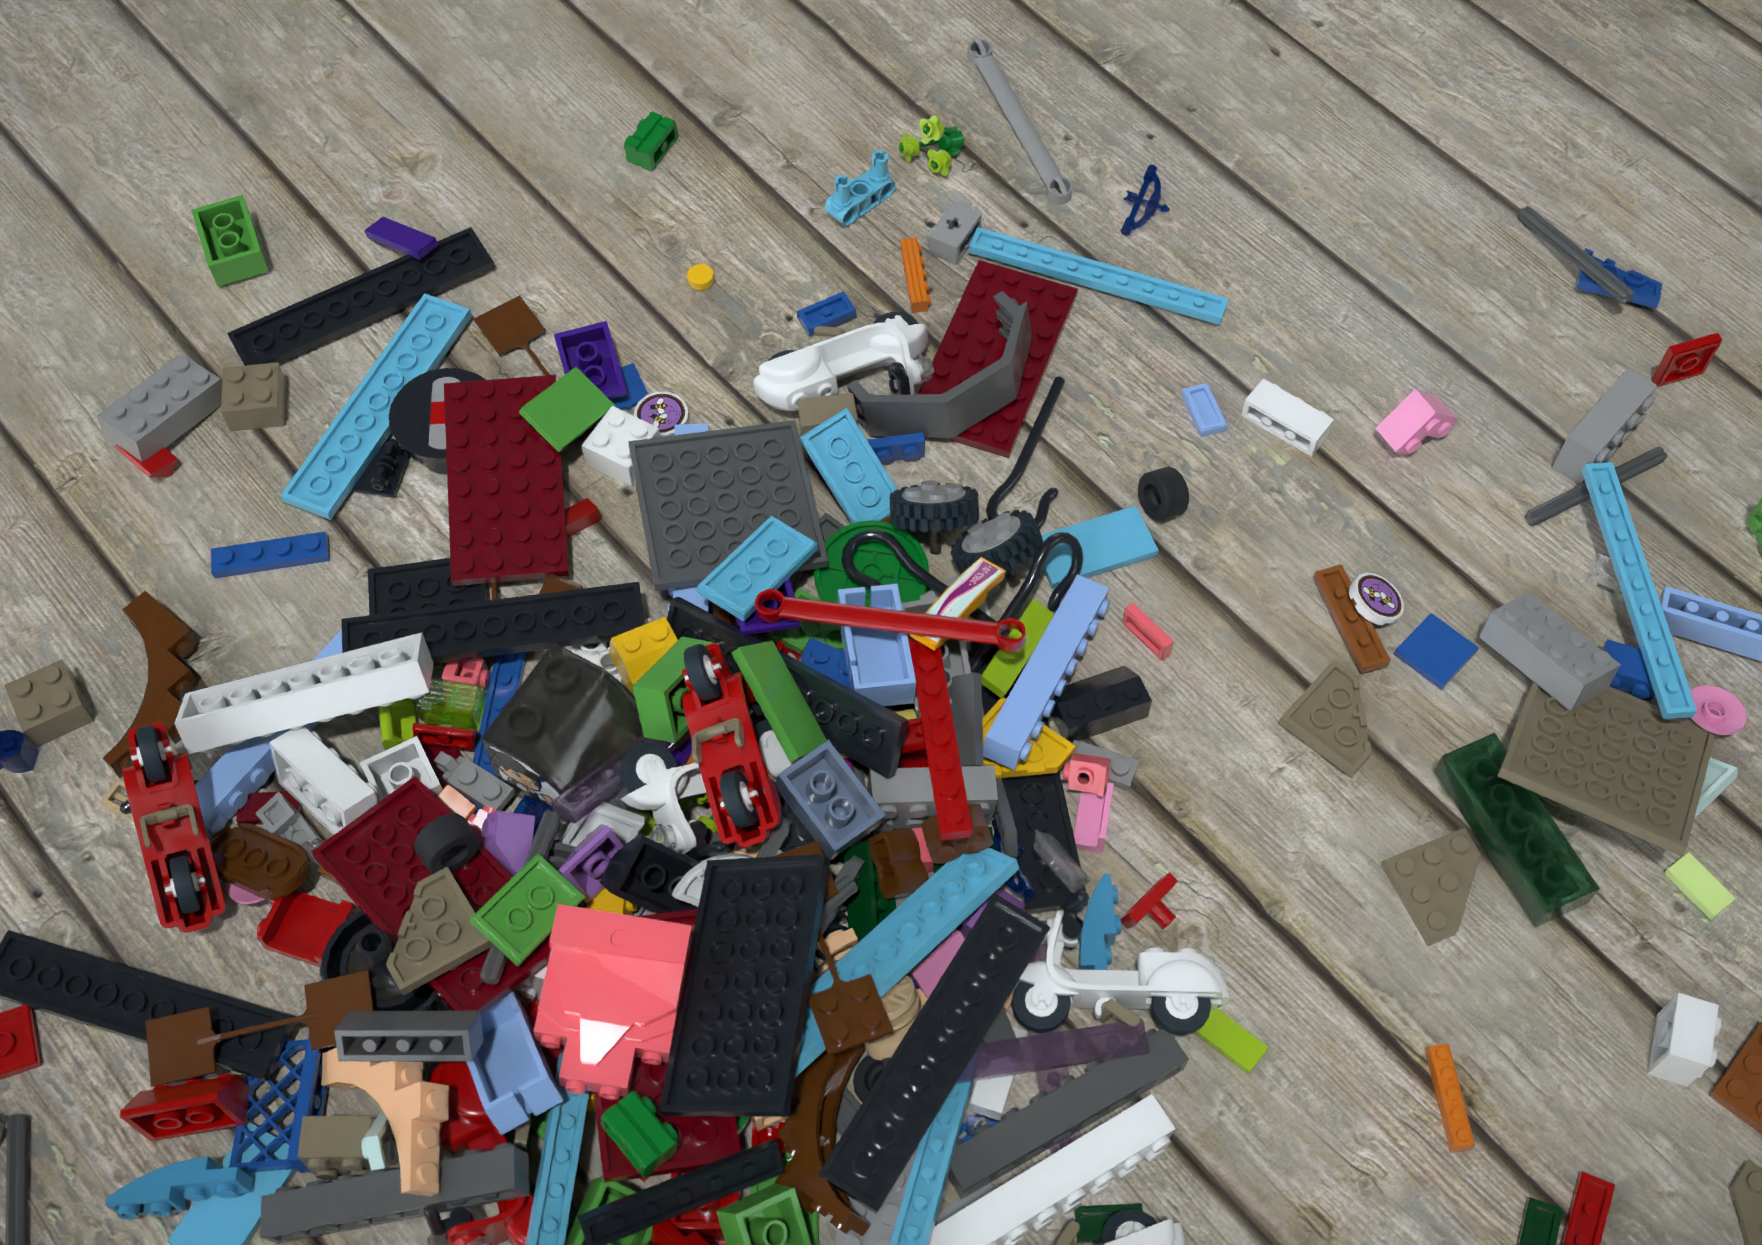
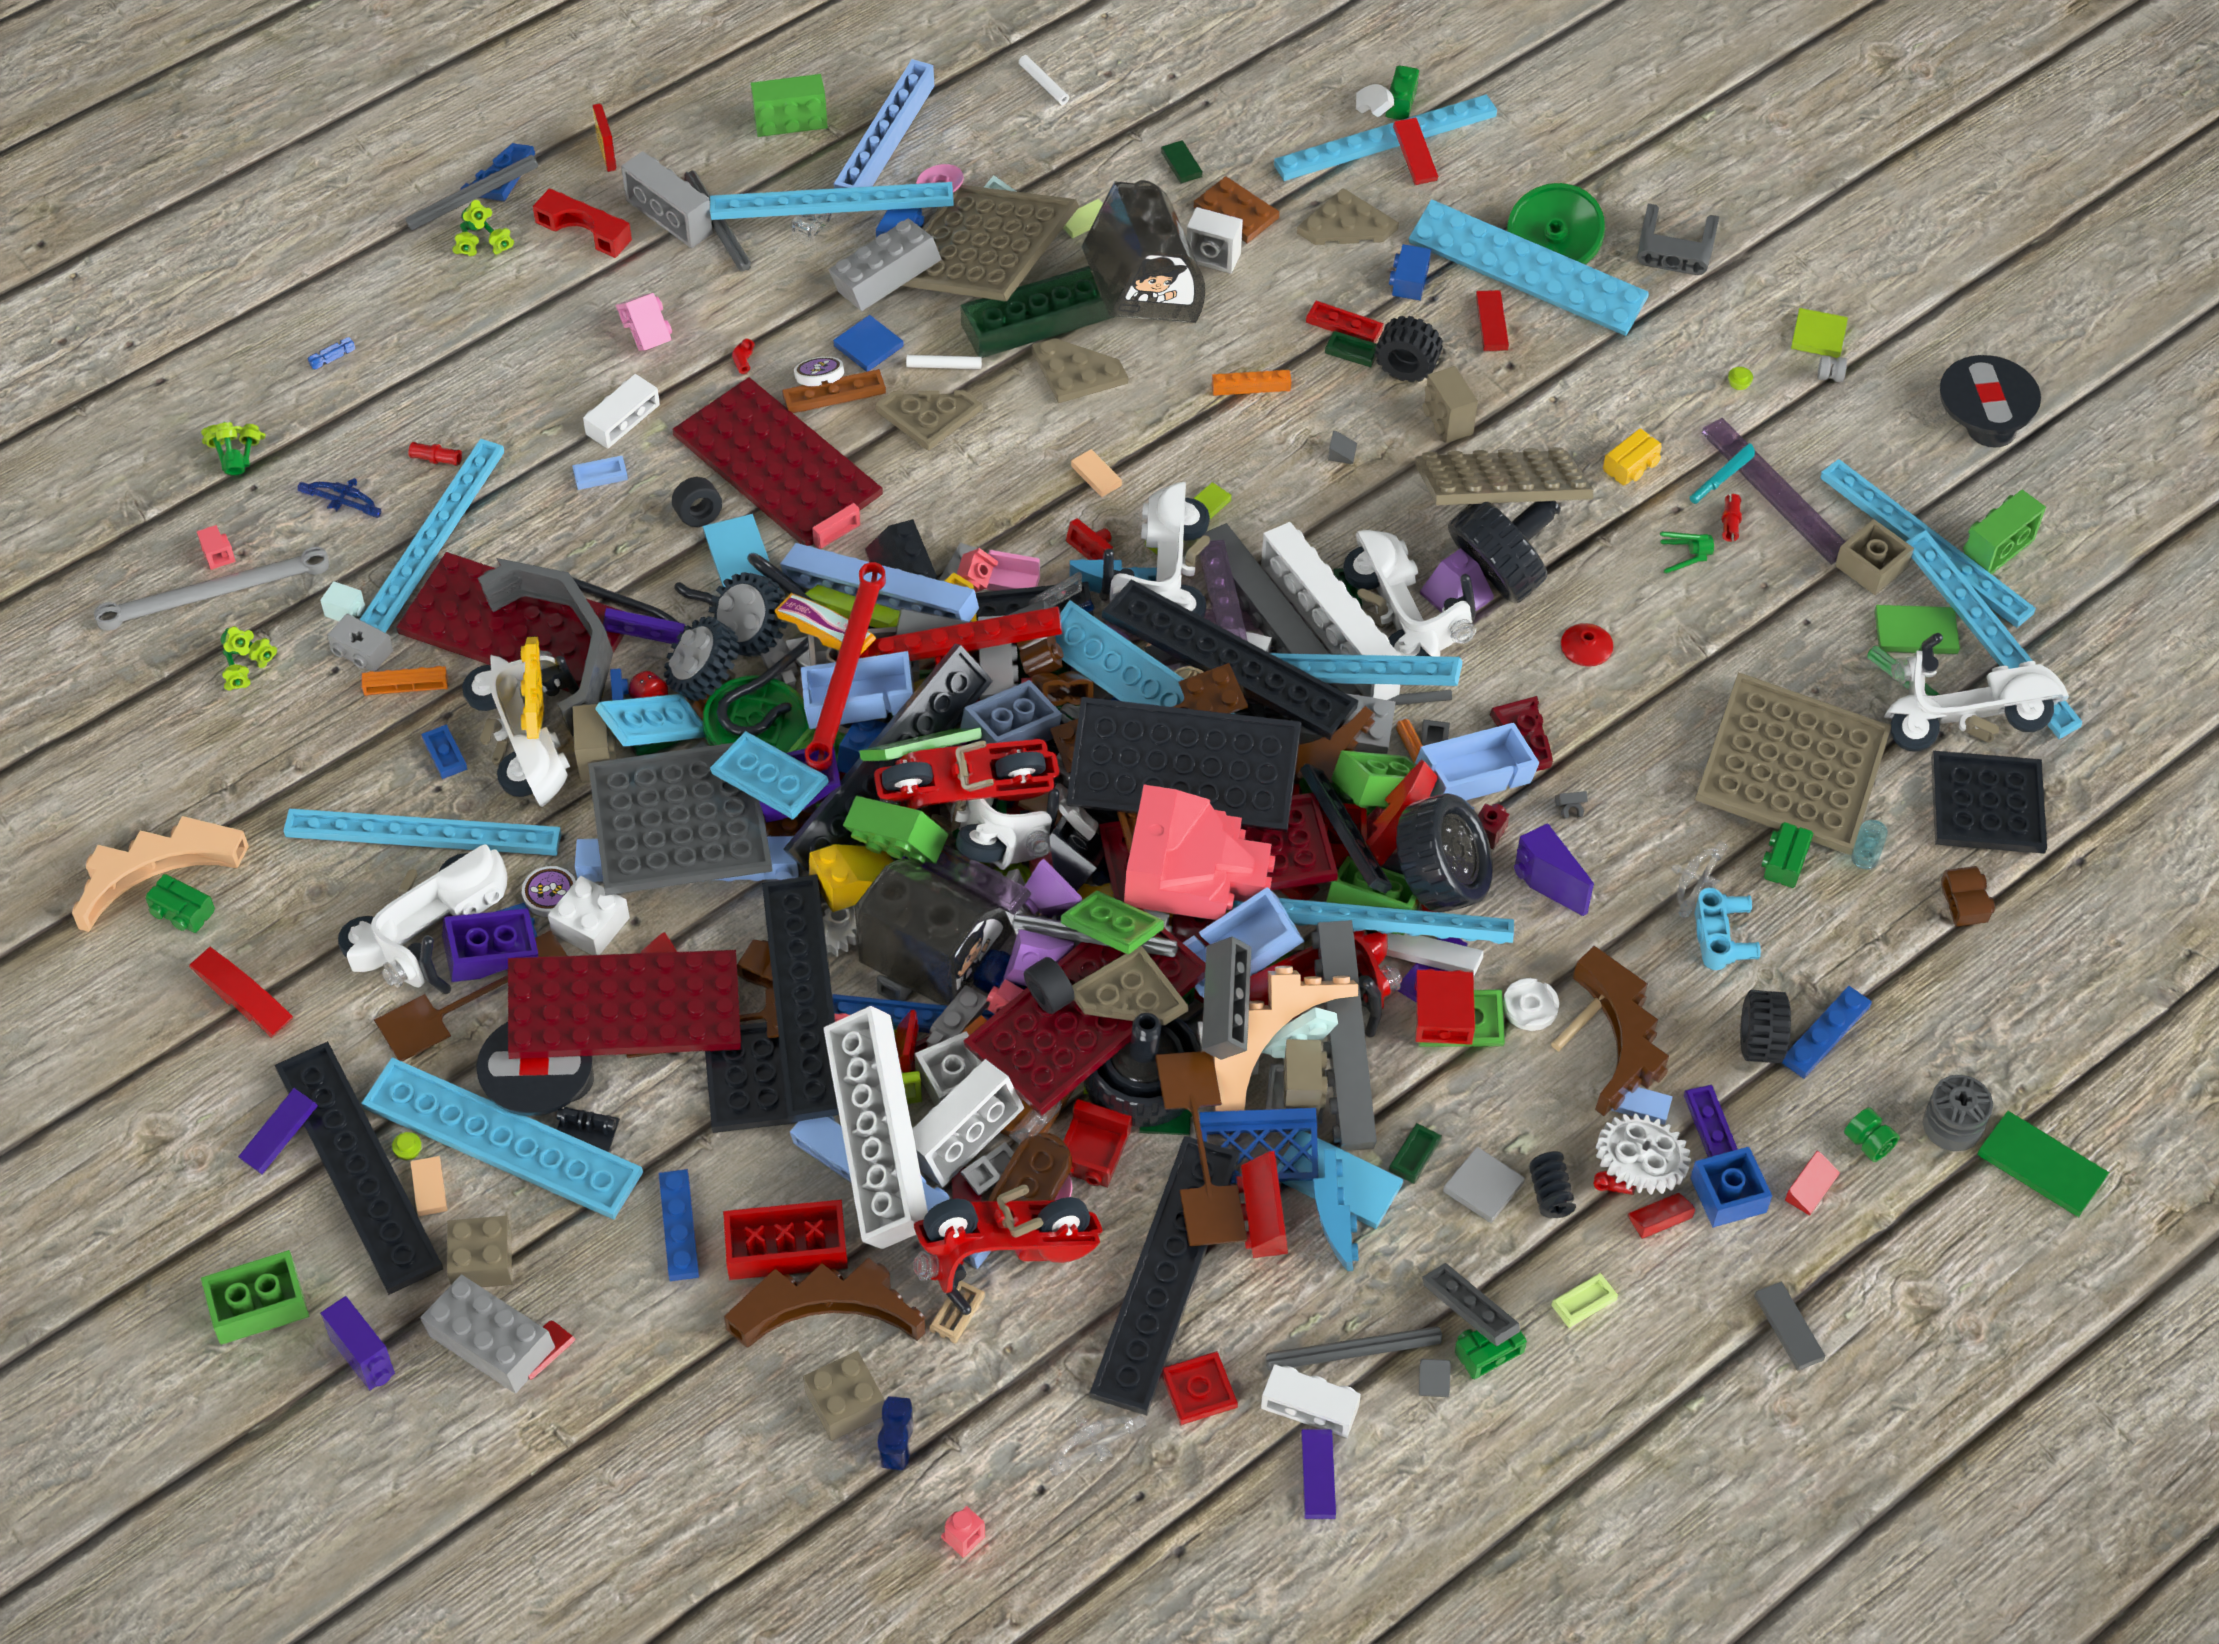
camera: 90 degrees left, 5 degrees down
bright green tile [519,367,615,452] -> none
green brick [601,1091,678,1178] -> none
yellow tile [687,264,714,290] -> none
medium azure piece [824,150,896,226] -> none
none -> light nougat arch [72,816,249,932]
none -> red slope [189,947,293,1038]
none -> coral brick [197,525,236,570]
none -> plant [201,422,266,475]
none -> medium azure plate [284,809,562,856]
none -> axle [308,337,355,370]
none -> light aqua brick [320,581,365,621]
none -> dark purple brick [320,1296,395,1391]
none -> white piece [338,844,507,994]
none -> lime plate [392,1132,422,1161]
none -> red pin [408,442,462,466]
none -> light nougat tile [410,1156,448,1217]
none -> lime plant [452,200,514,256]
none -> yellow plate [521,637,545,739]
none -> red arch [533,188,632,258]
none -> dark purple tile [603,608,685,644]
none -> red head [628,671,668,699]
none -> dark red plate [672,377,883,546]
none -> red brick [723,1199,848,1280]
none -> red arm [732,338,755,374]
none -> white piece [906,355,982,369]
none -> light nougat tile [1071,449,1122,498]
none -> clear smoke brick [1081,180,1205,323]
none -> dark grey slope [1328,431,1357,464]

